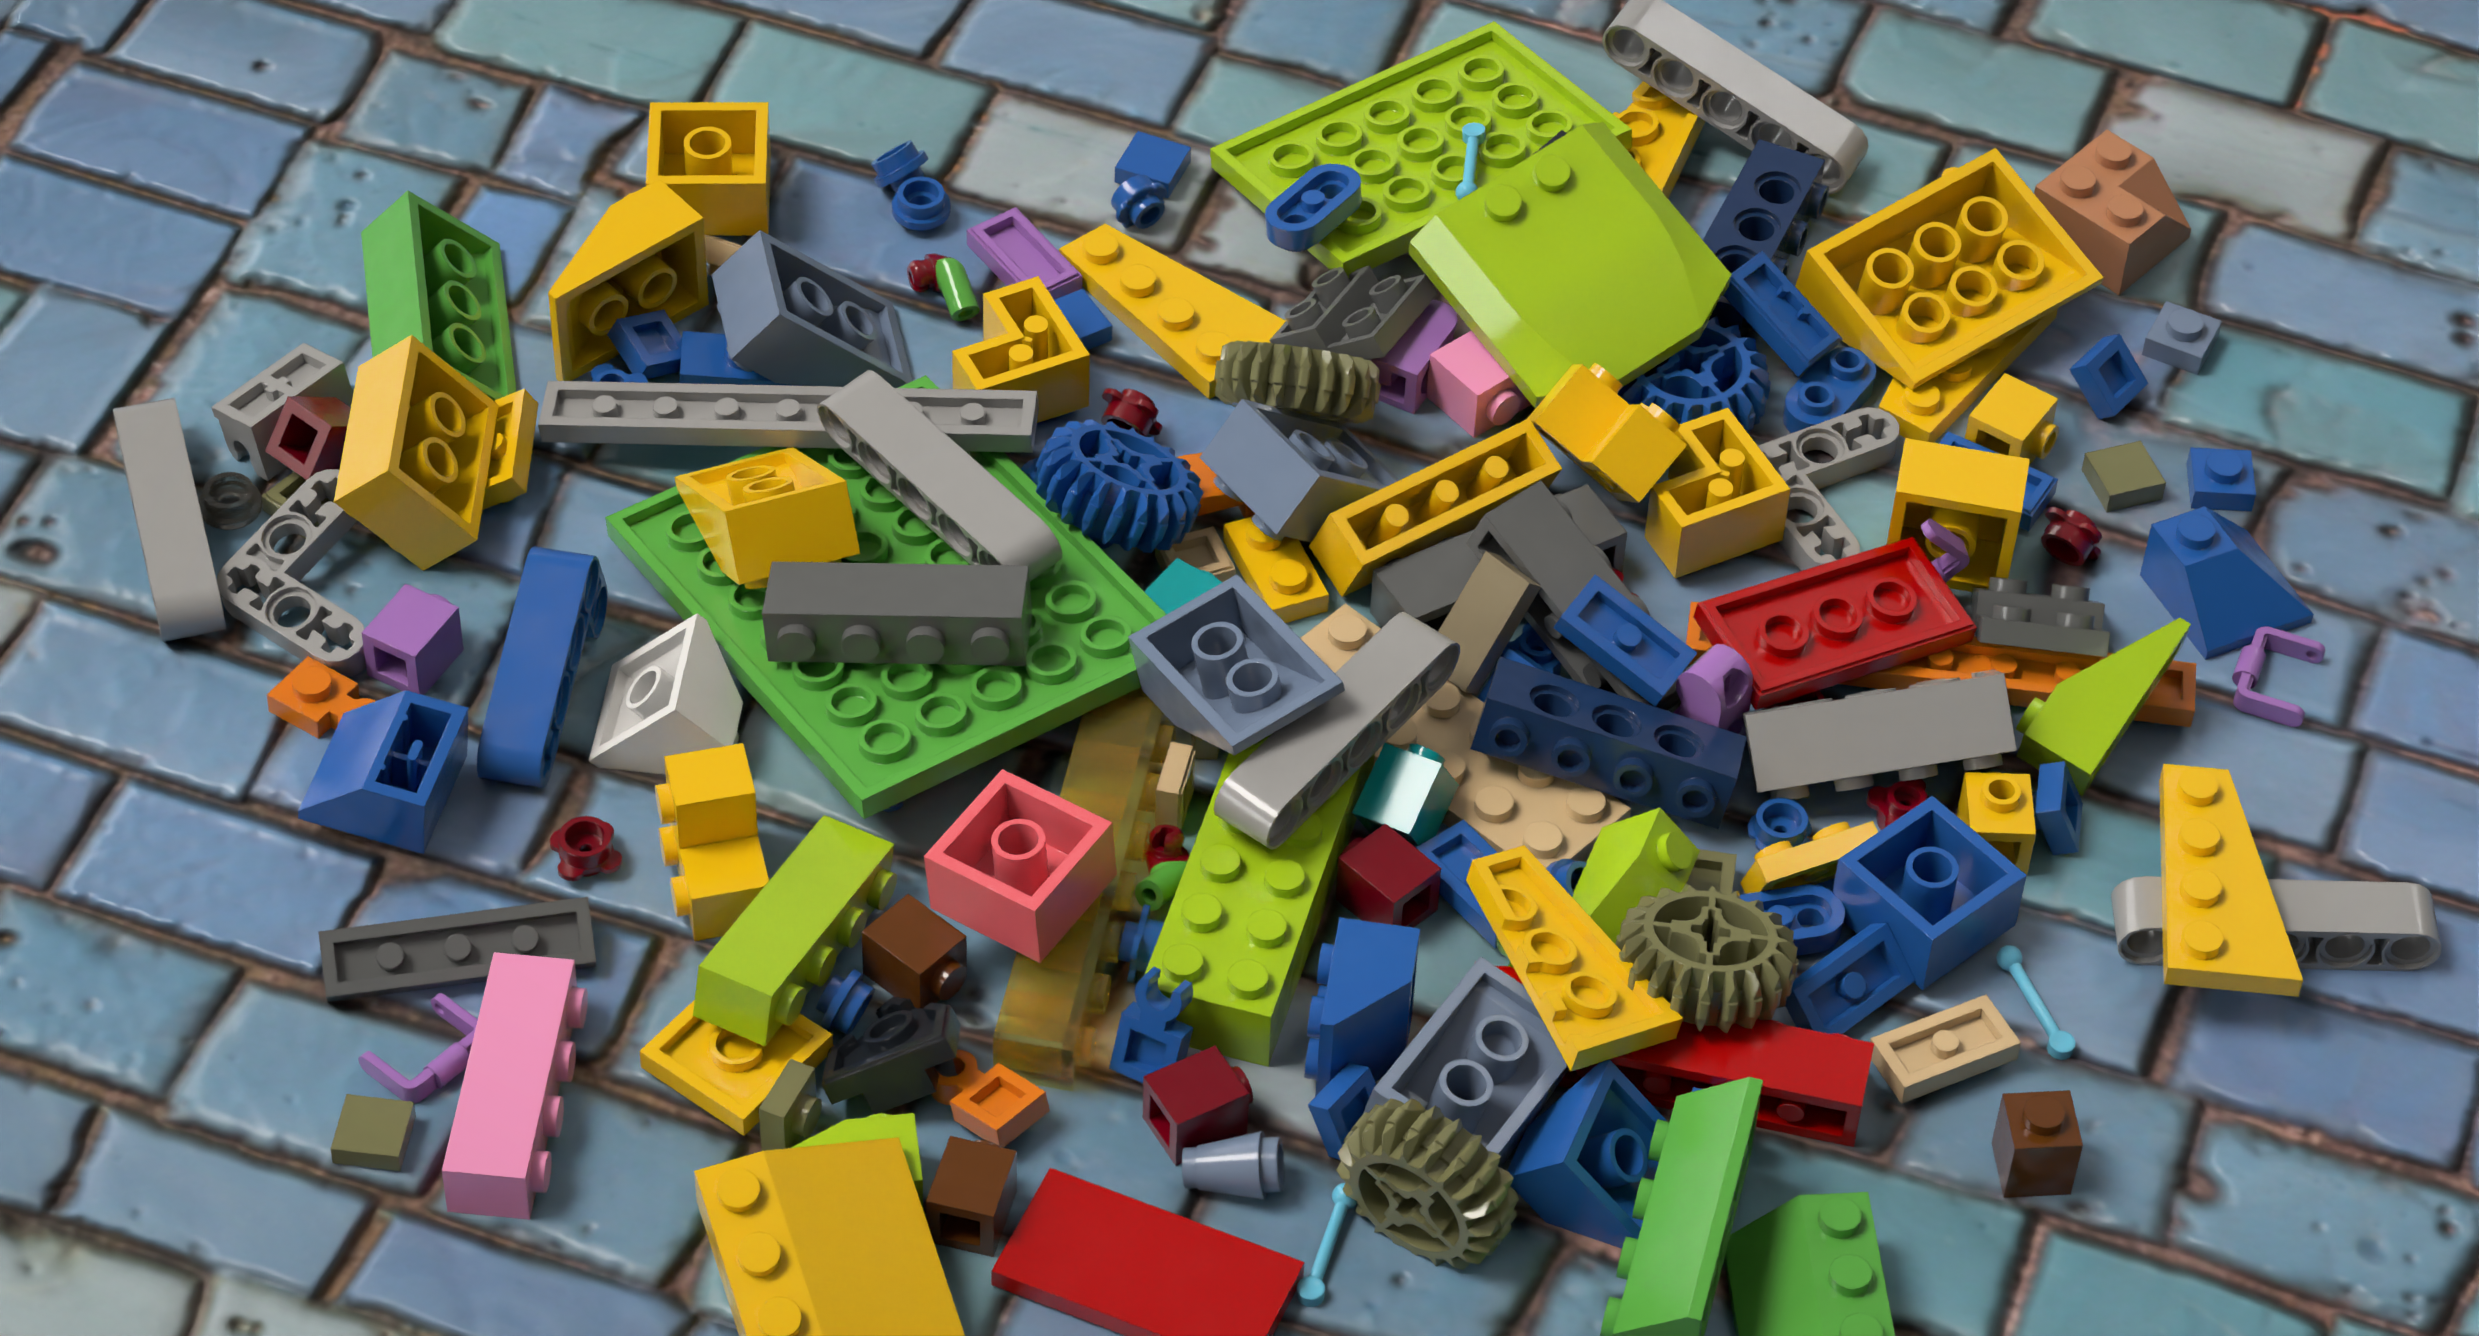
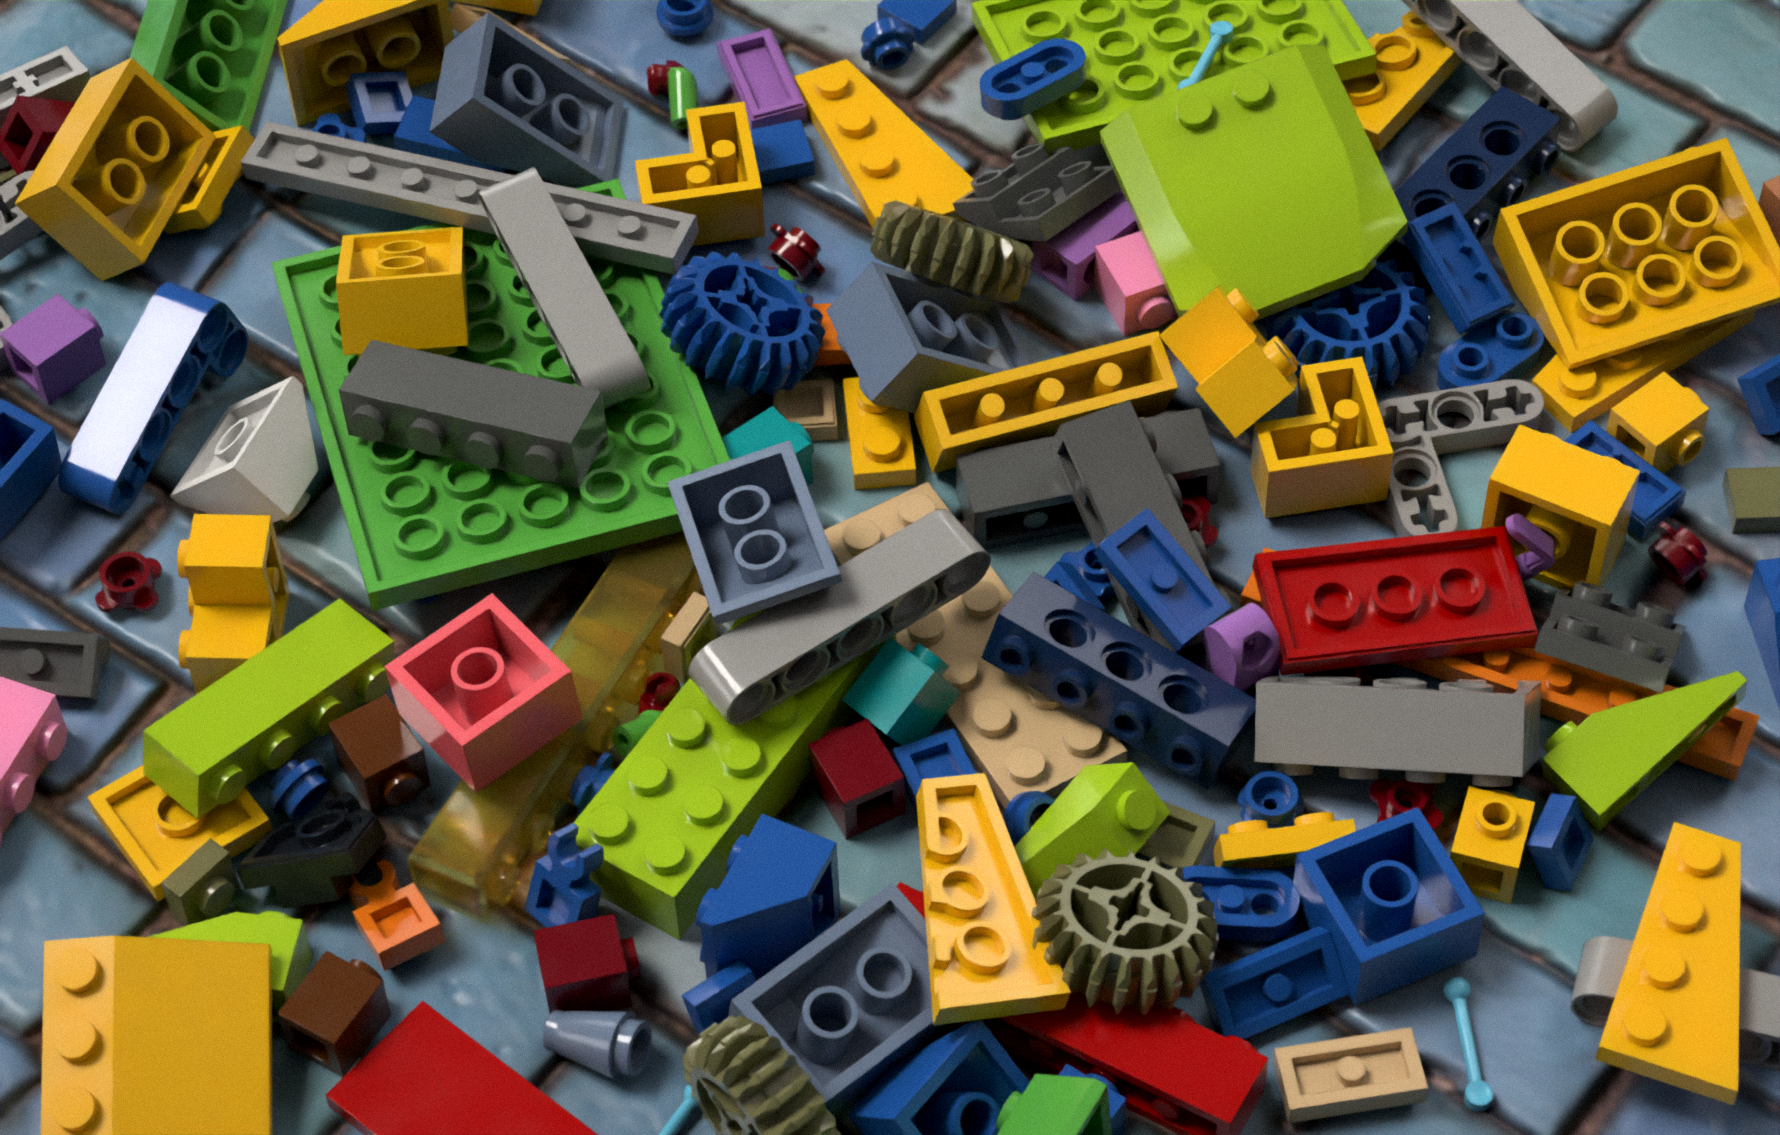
camera: 20 degrees right, 5 degrees up
dark tan tile [1438,551,1541,695] -> none

